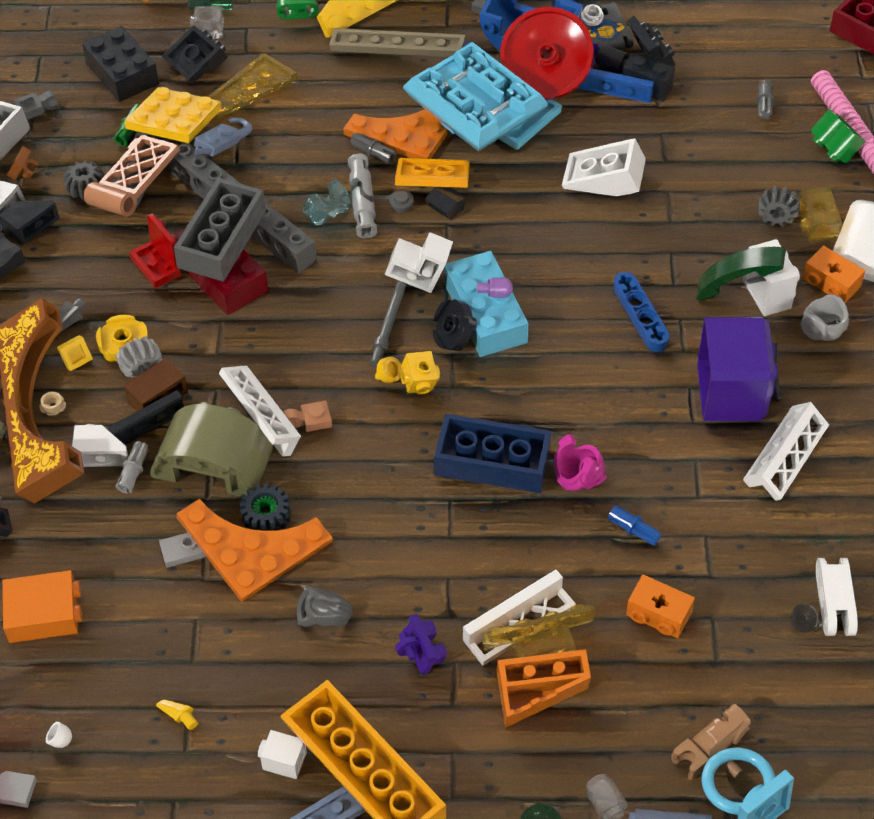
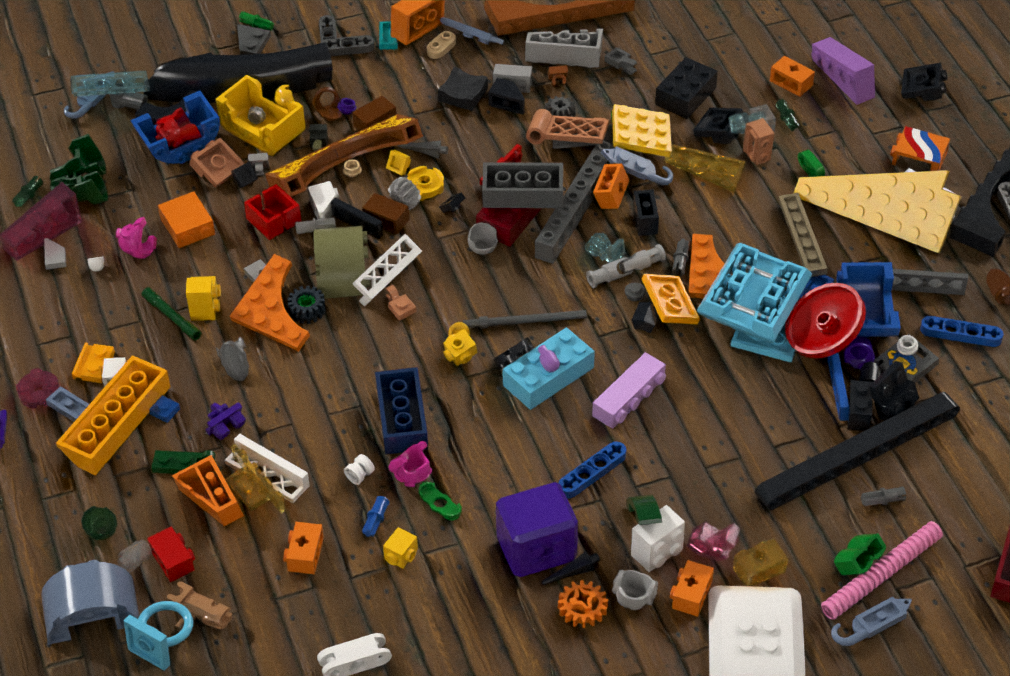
camera: 70 degrees right, 5 degrees down
yellow bar [155,700,198,730] -> none
white brick [385,232,453,293] -> none
white slope [562,138,646,196] -> none
white fence [743,402,829,500] -> none
dark grey gear [758,185,800,228] -> none
clear smoke plate [790,604,823,633] -> none
none -> light orange plate [72,343,115,383]
none -> dark pink helmet [116,217,157,259]
none -> dark green piece [141,287,202,341]
none -> red brick [147,526,195,583]
none -> blue plate [149,395,180,423]
none -> dark green plate [151,450,216,474]
none -> yellow brick [186,276,221,321]
none -> red piece [244,184,302,240]
none -> white wheel [344,454,375,485]
none -> yellow brick [383,527,418,569]
none -> green piece [419,481,462,521]
none -> black plate [439,192,466,213]
none -> light grey hair [468,222,498,255]
none -> orange gear [558,580,608,628]
none -> lavender brick [592,352,666,429]
none -> orange brick [593,164,630,209]
none -> black brick [633,189,659,236]
none -> clear pink brick [687,521,740,561]
none -> clear light blue leg [728,111,765,134]
none -> nougat window [743,118,774,165]
none -> black beam [755,392,960,510]

